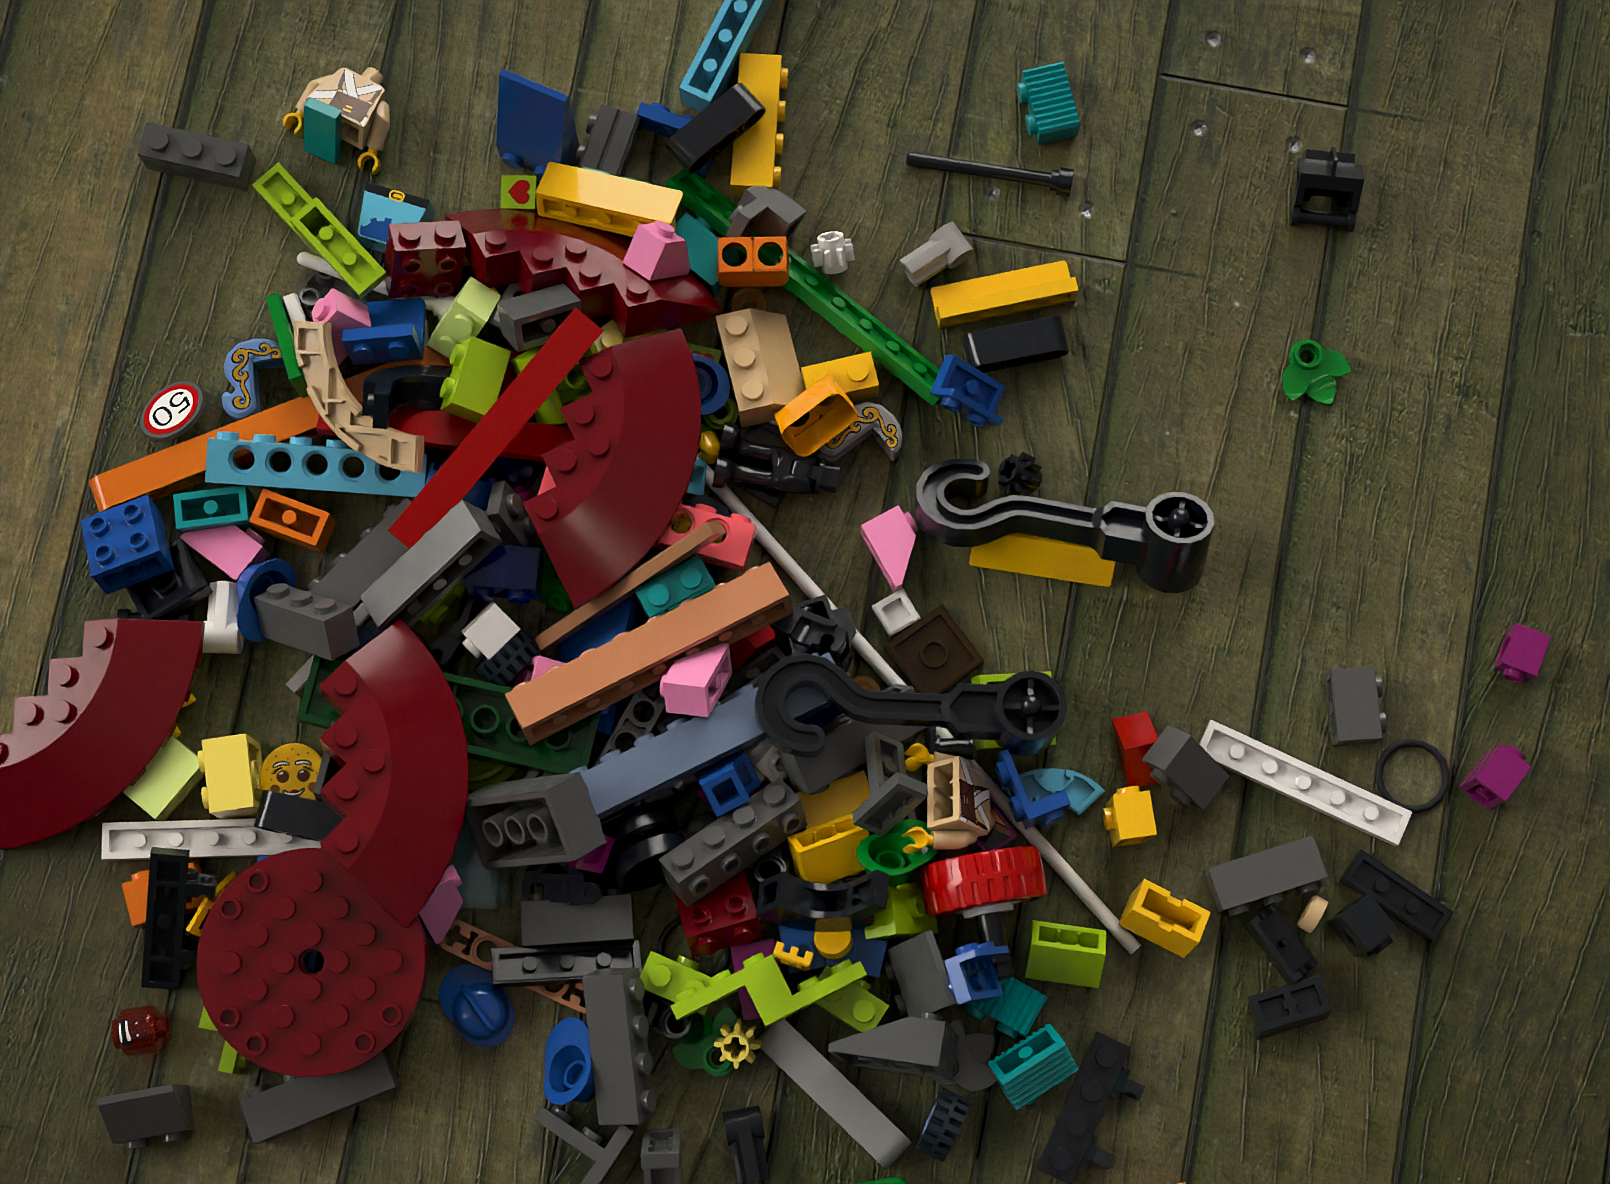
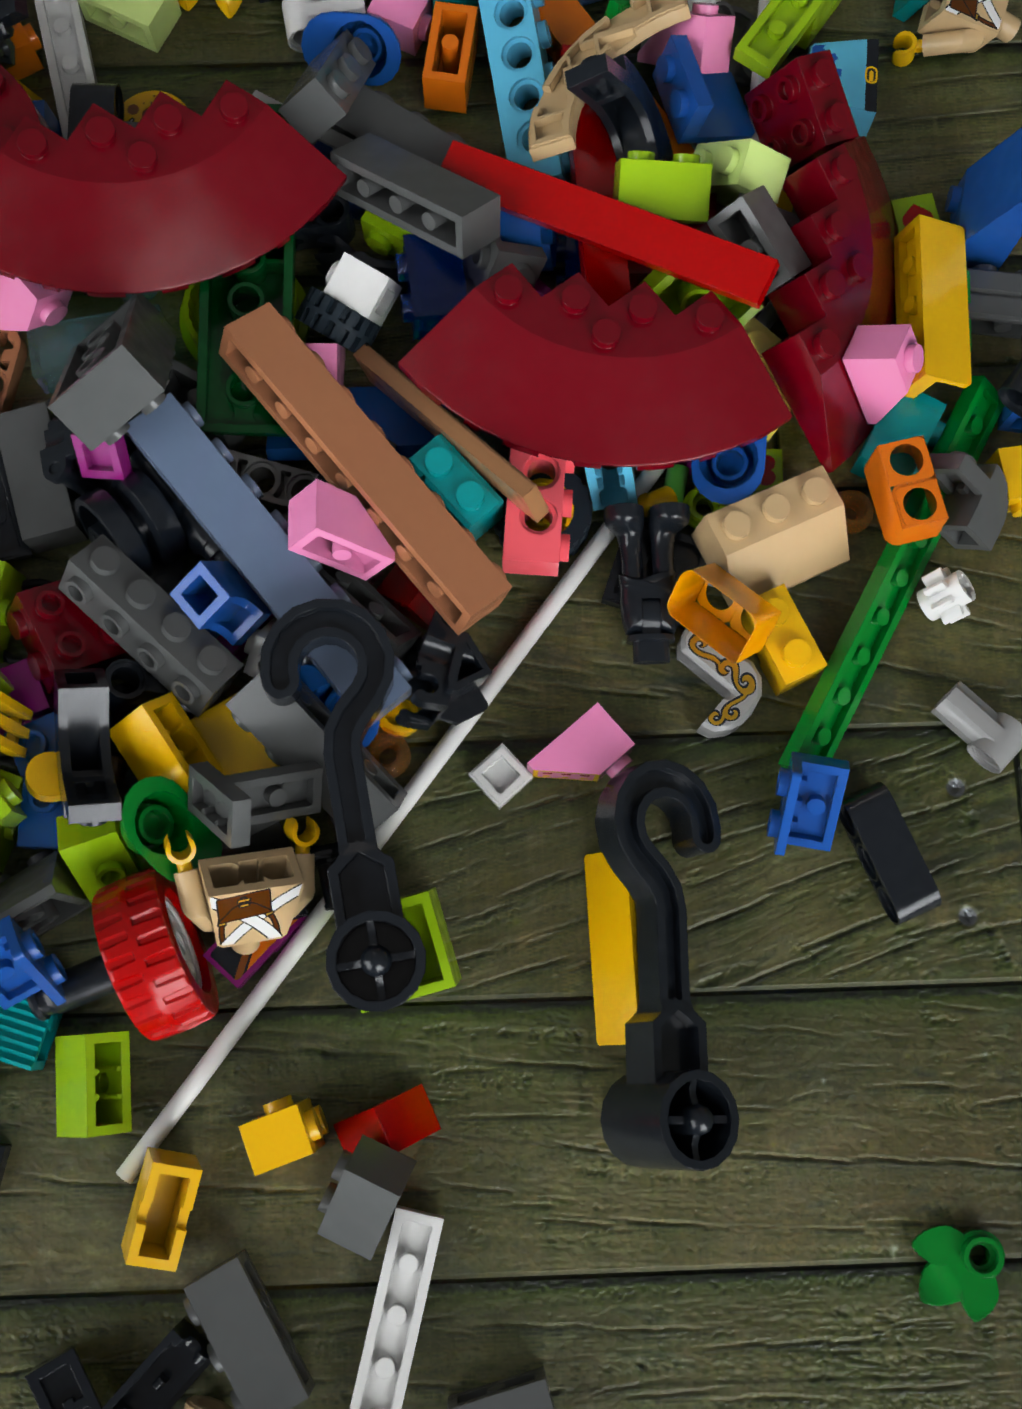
camera: 75 degrees right, 0 degrees up
light yellow brick [198,733,263,819] -> none
dark brown tile [884,604,985,694] -> none
yellow panel [930,260,1079,329] -> none
blue bracket [994,749,1071,829] -> none
black gear [998,452,1042,496] -> none
medium azure tile [1001,768,1105,817] -> none

